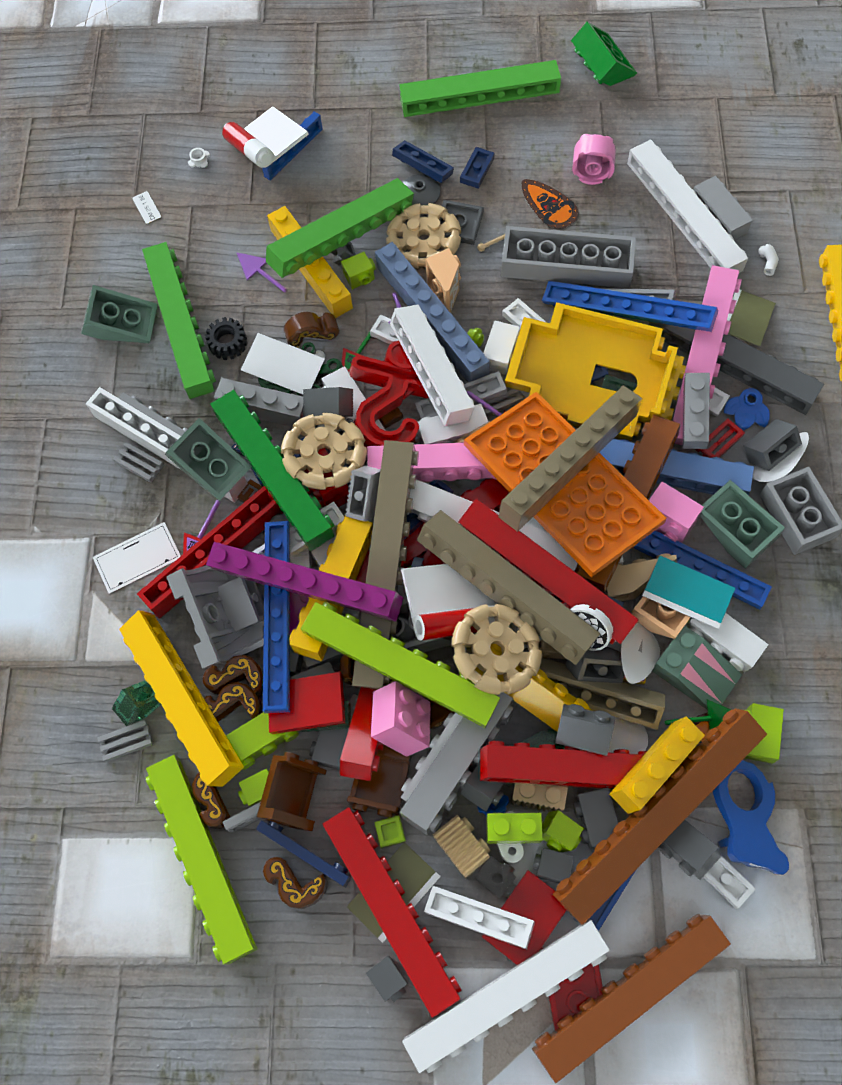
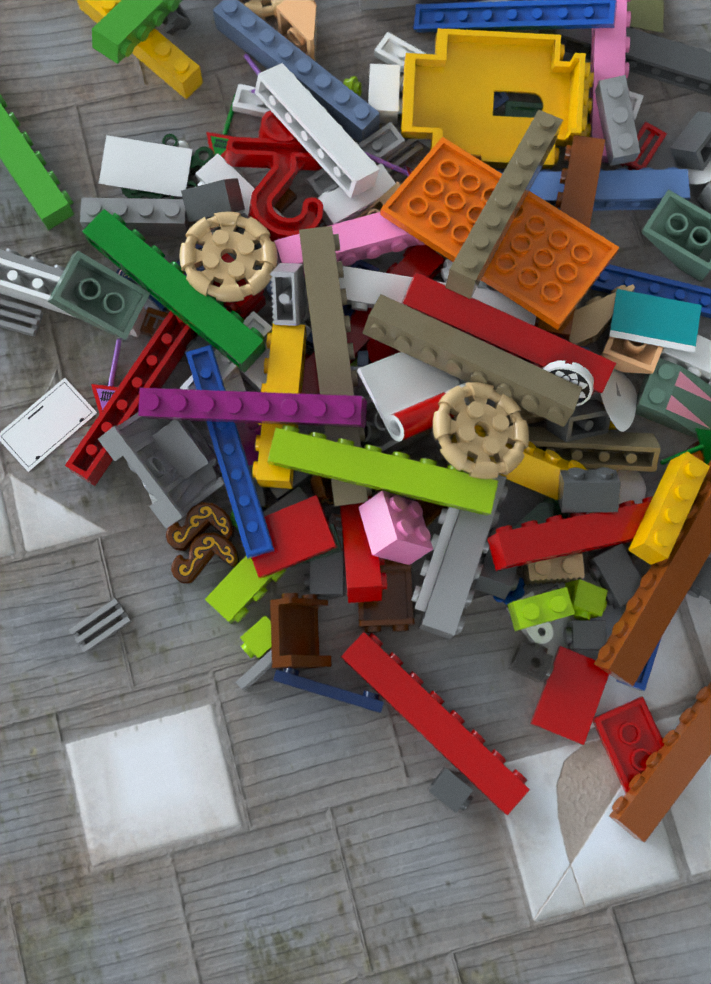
camera: 25 degrees left, 10 degrees up
clear green slope [112,680,161,726] -> none
yellow brick [119,610,244,787] -> none
lime brick [146,755,258,964] -> none
reddish brown animal [192,772,237,829] -> none
black tyre [205,317,247,360] -> none
medium lavender piece [236,252,287,292] -> none
reddish brown animal [263,857,328,909] -> none
reddish brown animal [283,311,340,348] -> none
lime brick [341,251,376,290] -> none
olive sticker [347,842,441,943] -> none
lime tile [374,815,406,849] -> none
white brick [402,919,610,1073] -> none
white plate [424,886,535,950] -> none
tan brick [433,815,491,879] -> none
bright pink brick [649,482,704,543] -> none
blue plate [724,388,770,431] -> none

